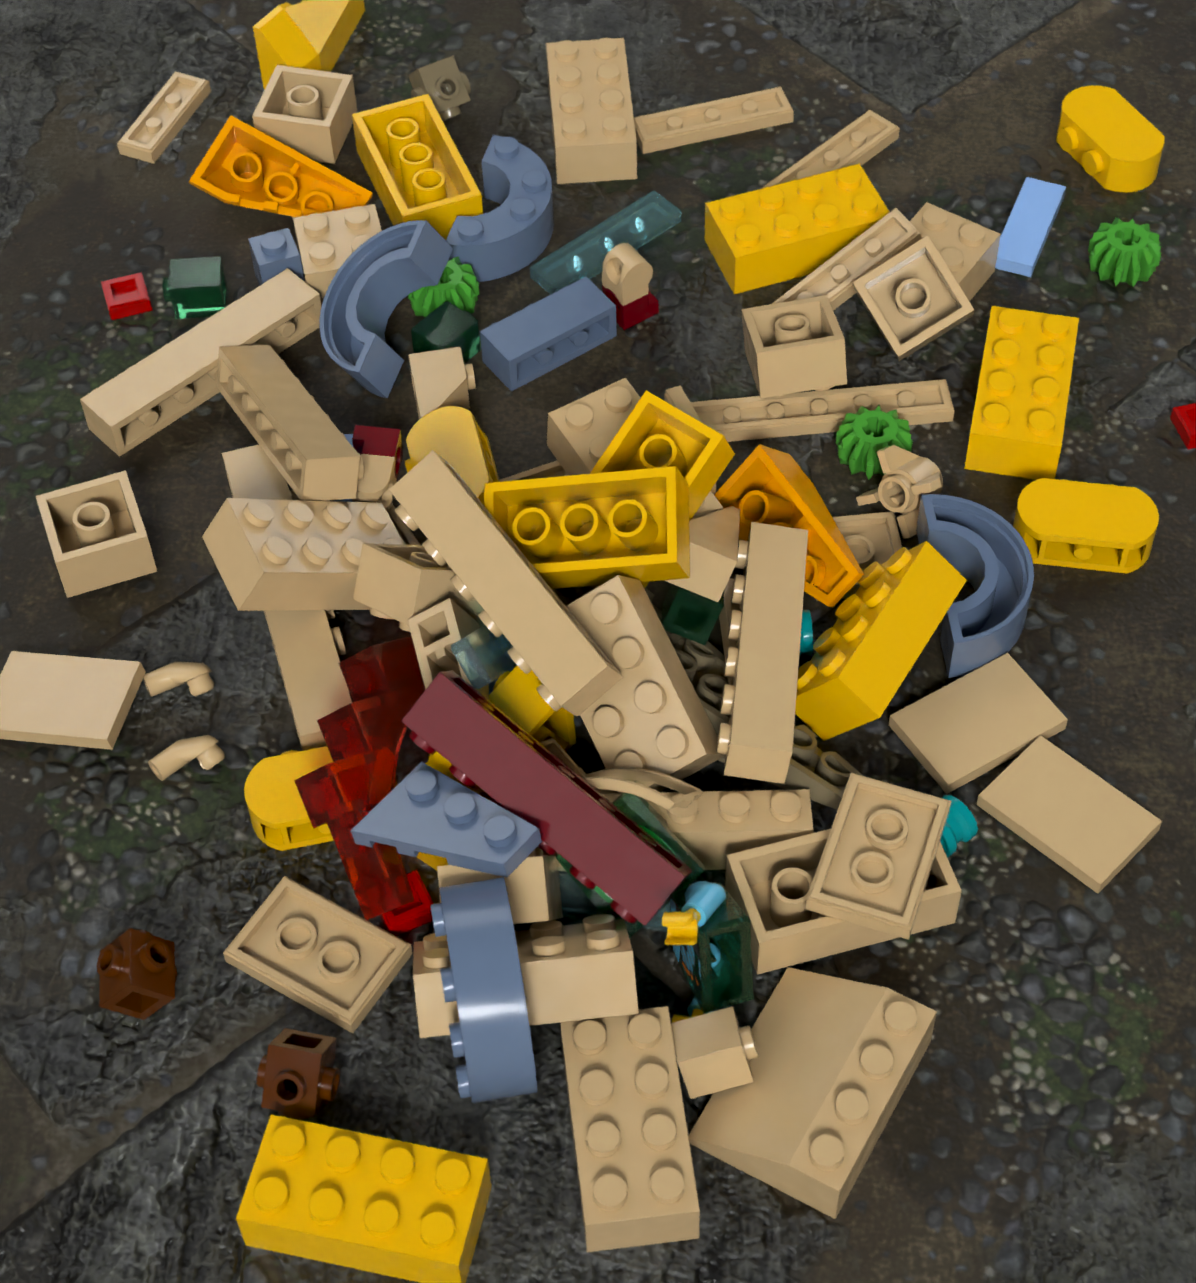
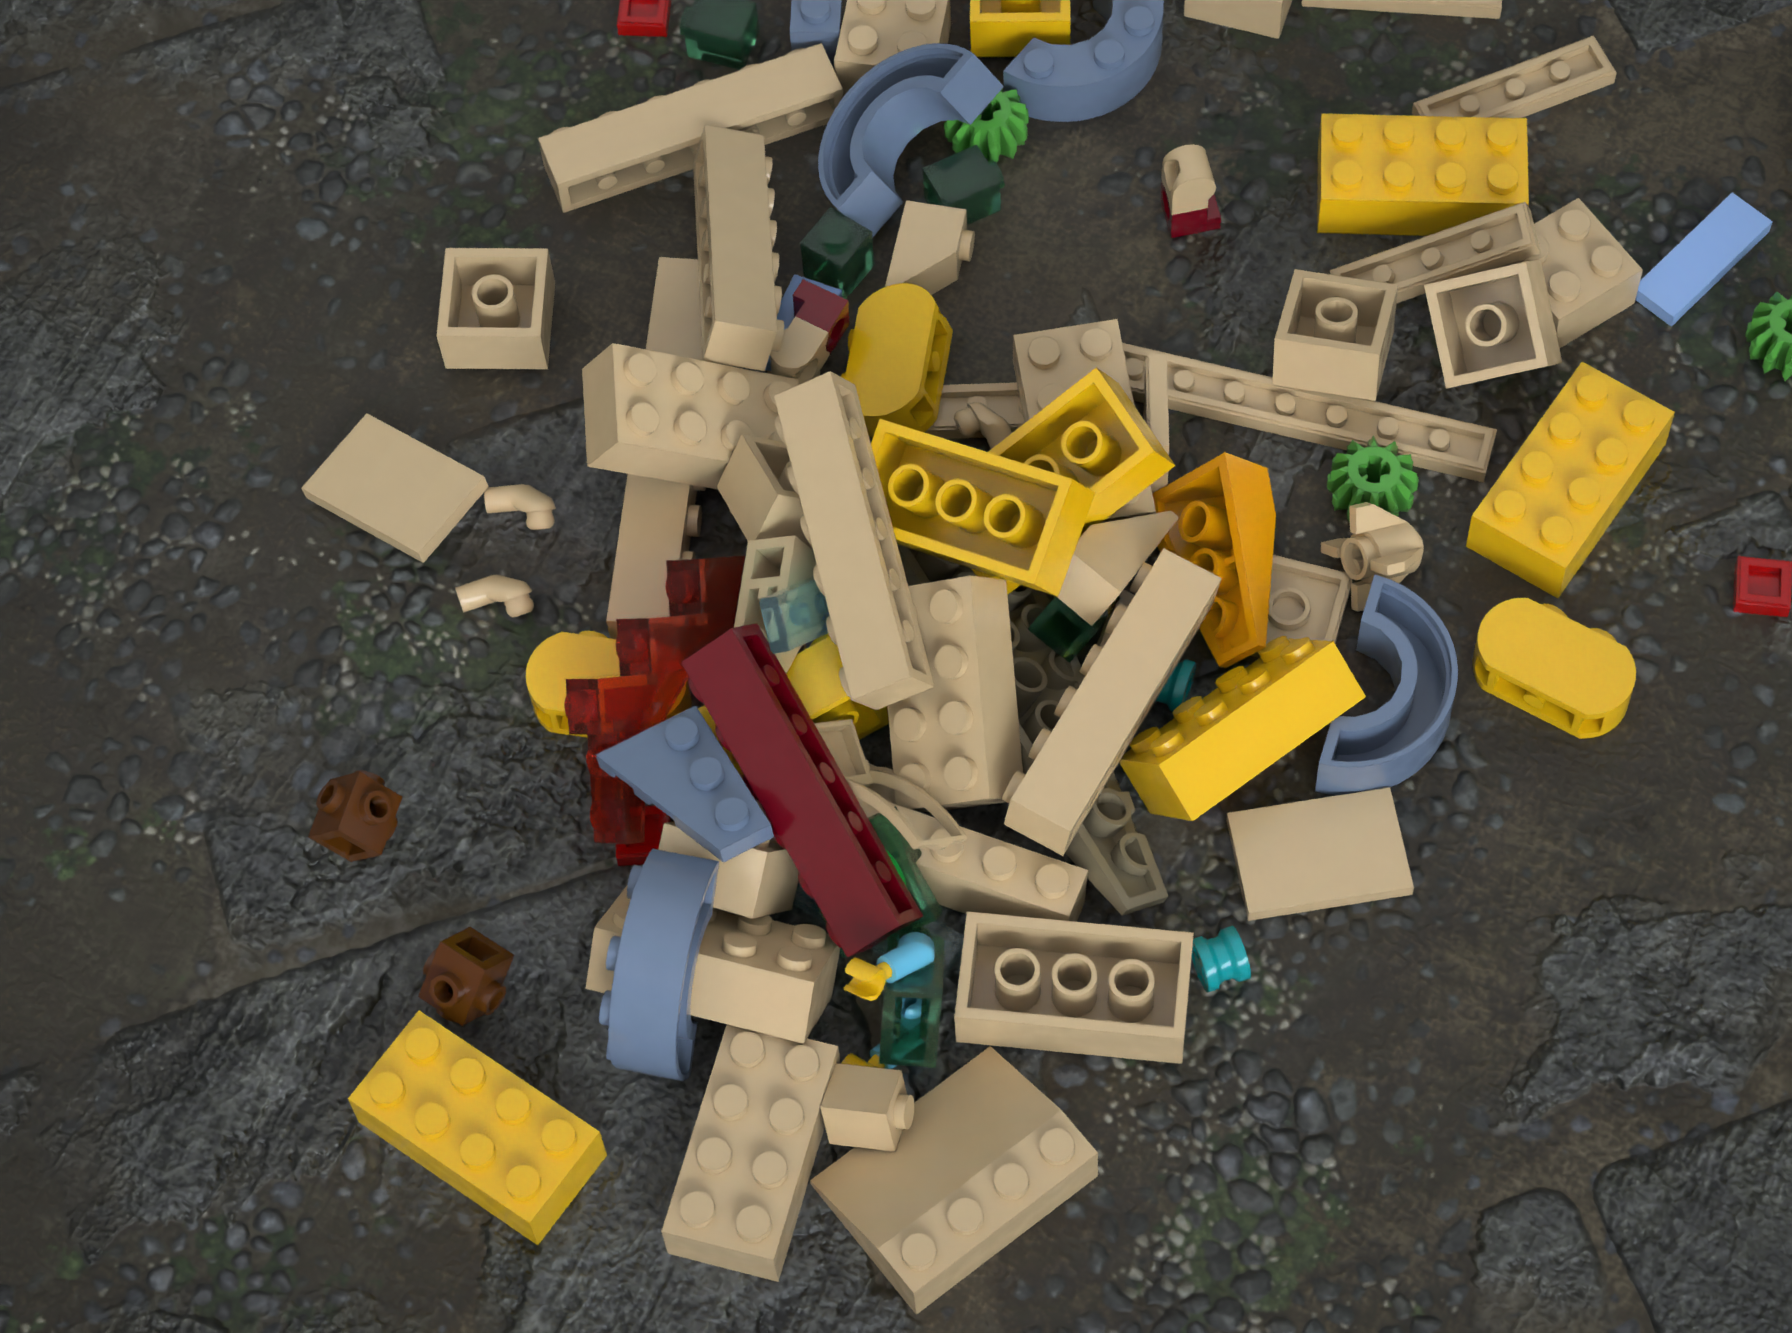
camera: 25 degrees right, 10 degrees up
tan tile [223,876,413,1034] -> none
sand blue brick [480,277,617,392] -> none
clear light blue tile [530,190,681,294] -> none
tan tile [805,773,952,940] -> none
tan tile [976,735,1162,894] -> none
none -> clear green brick [800,207,875,299]

